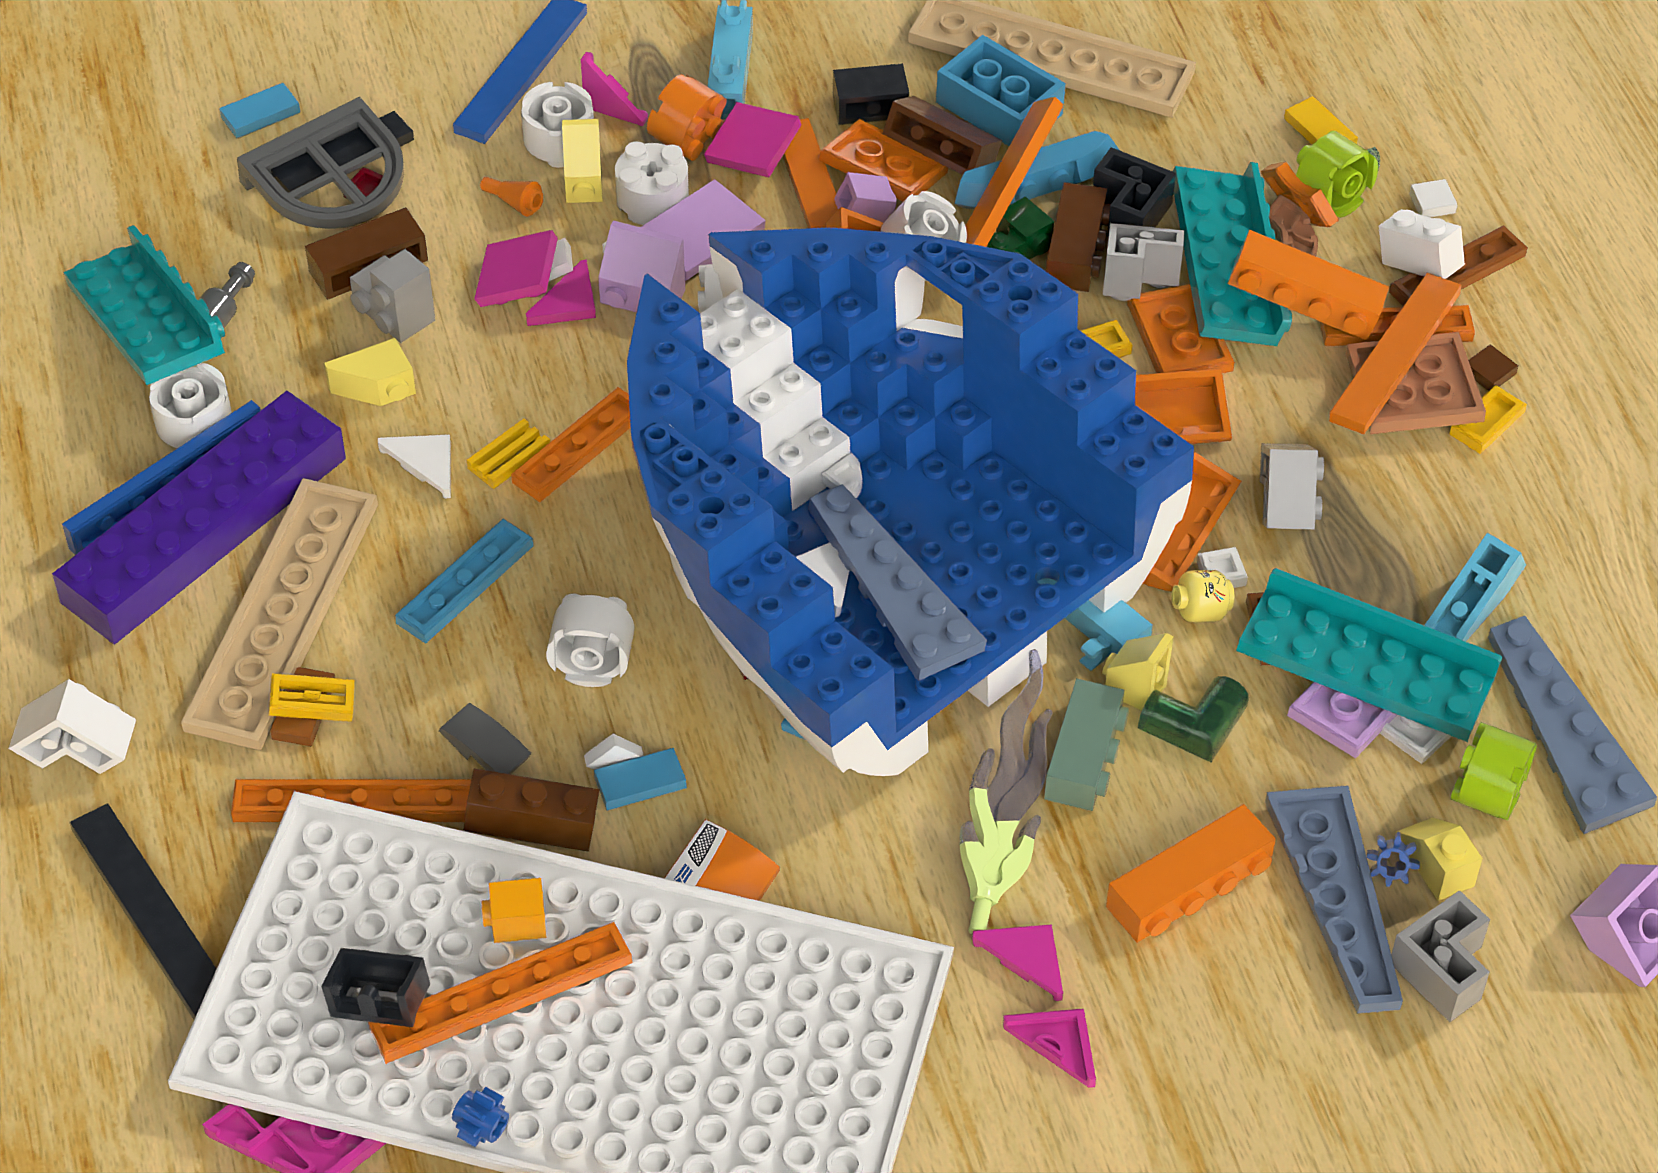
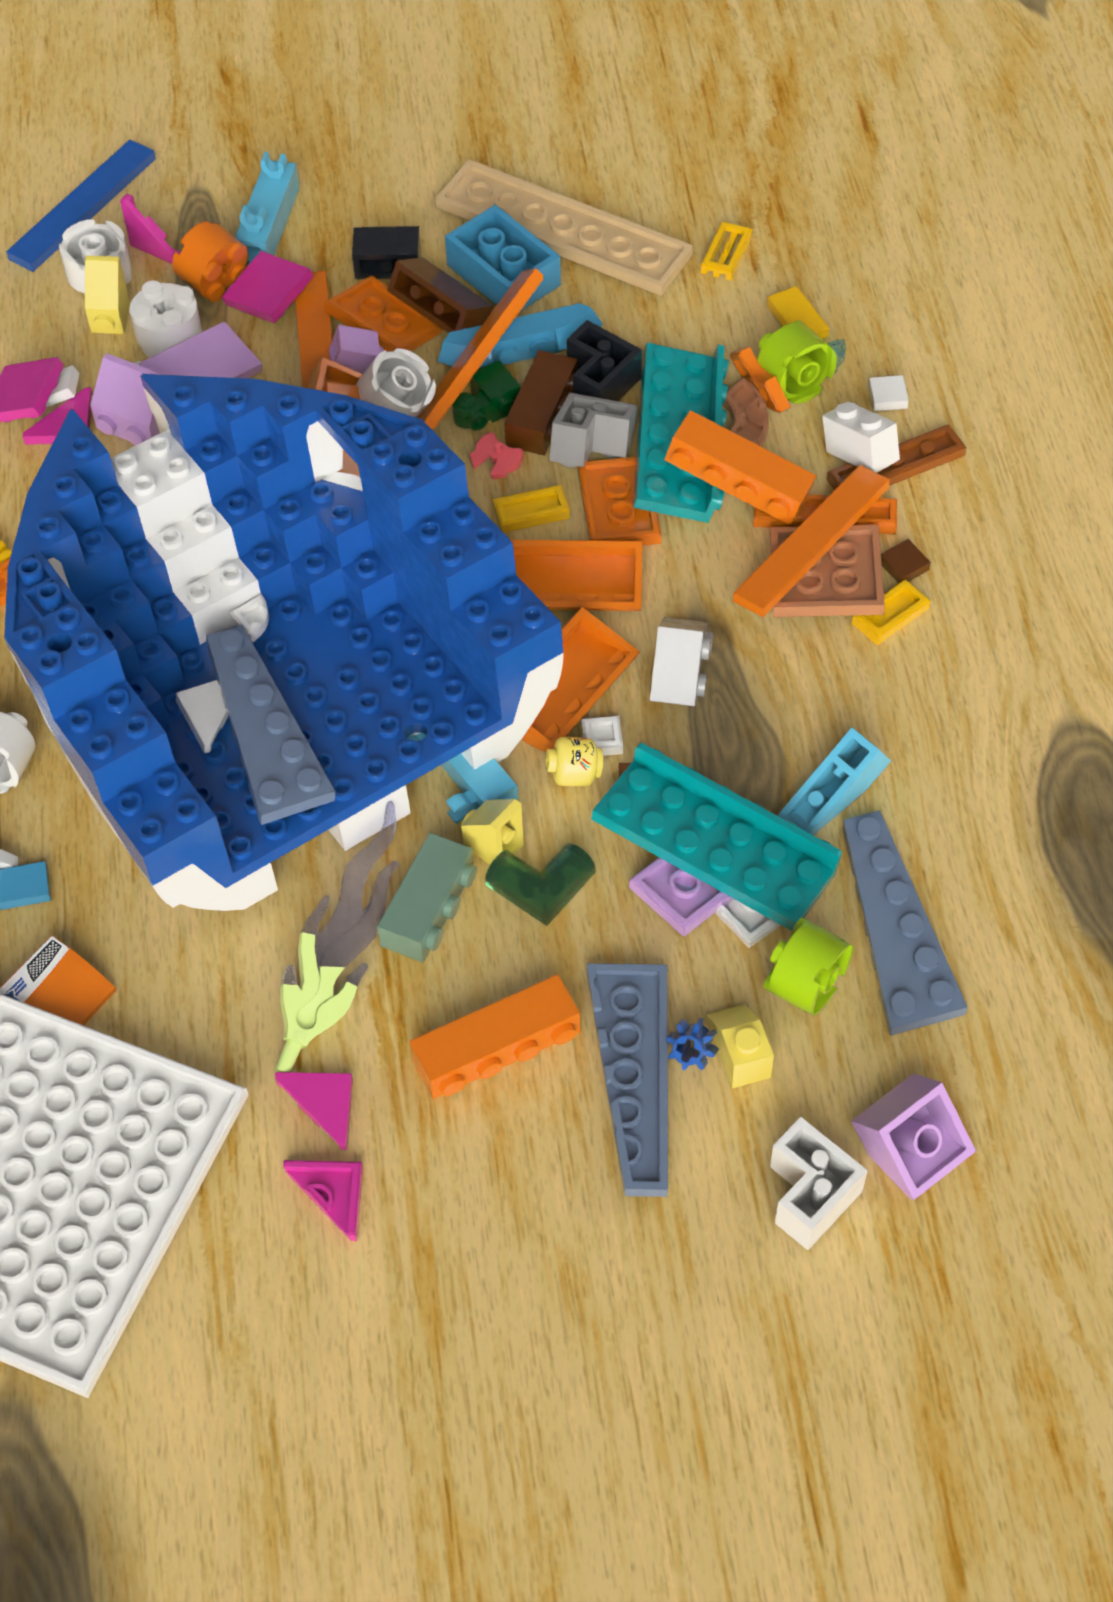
camera: 10 degrees right, 5 degrees up
orange cone [480,177,543,217] -> none
light grey brick [1391,890,1490,1022] -> none
none -> yellow tile [701,221,753,281]
none -> white brick [770,1117,868,1250]

